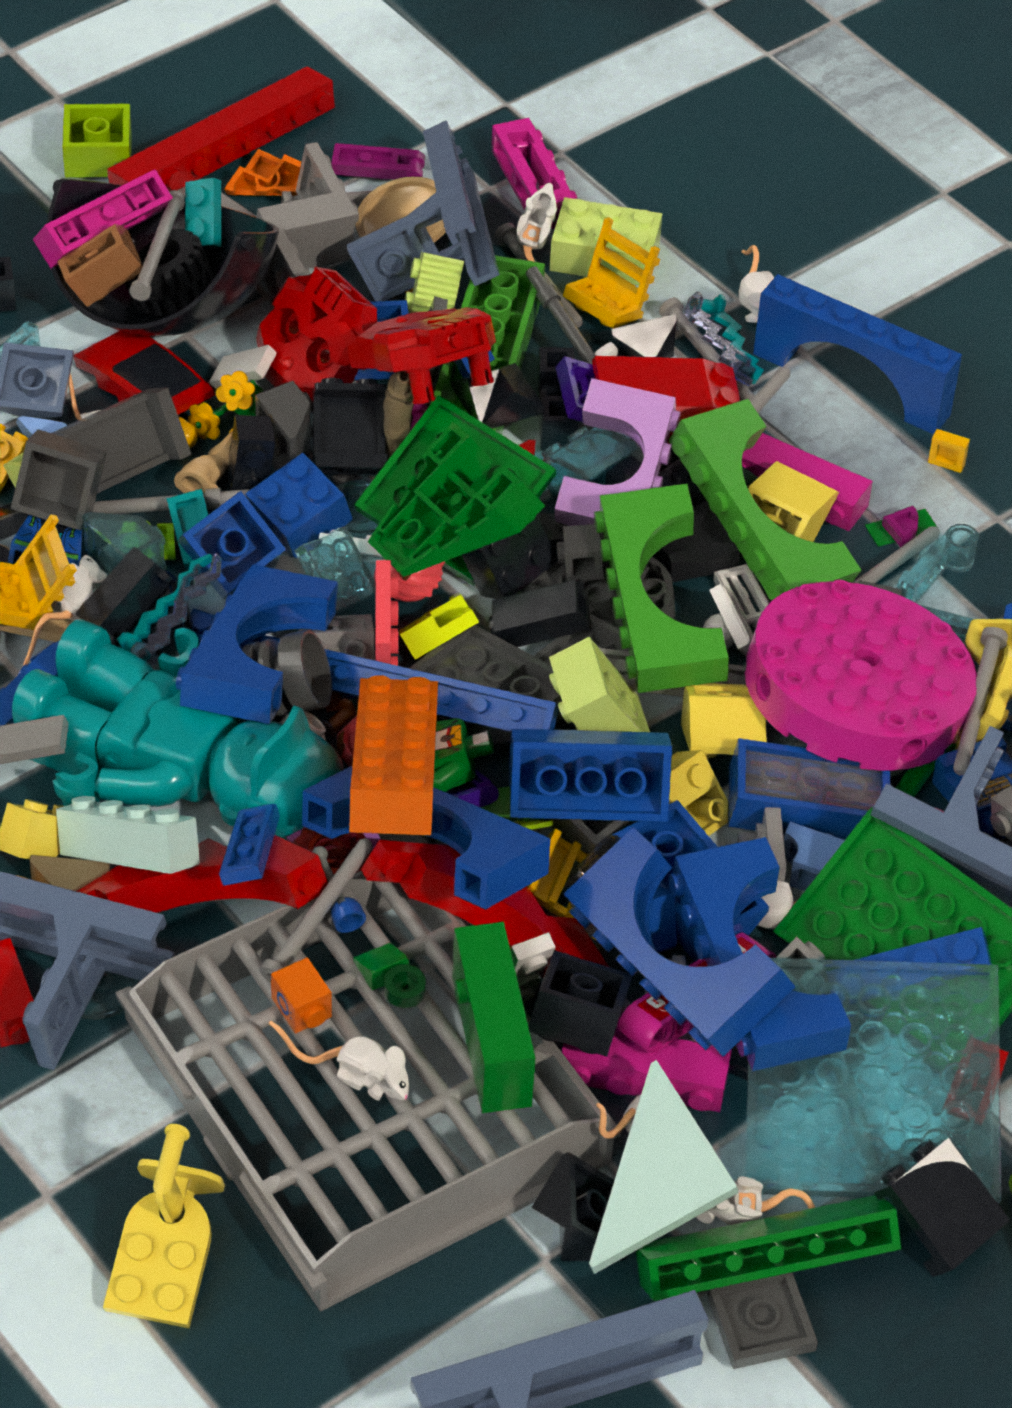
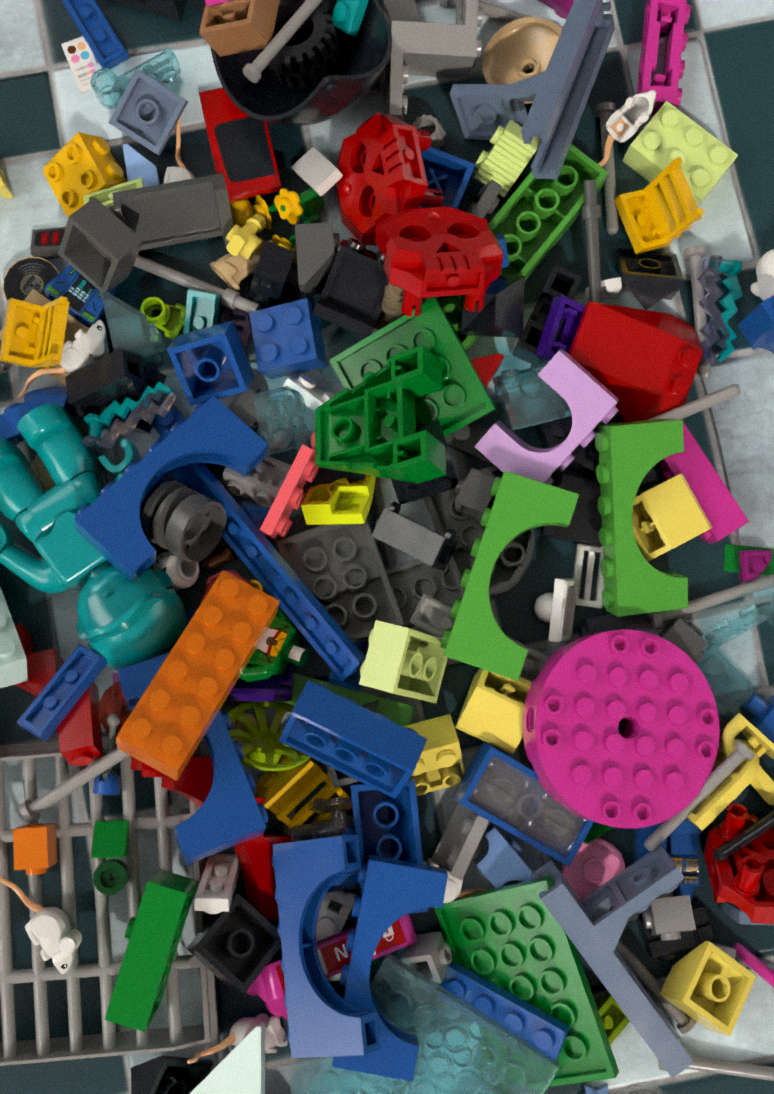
camera: 25 degrees right, 35 degrees up
none -> light yellow plate [226,214,266,261]

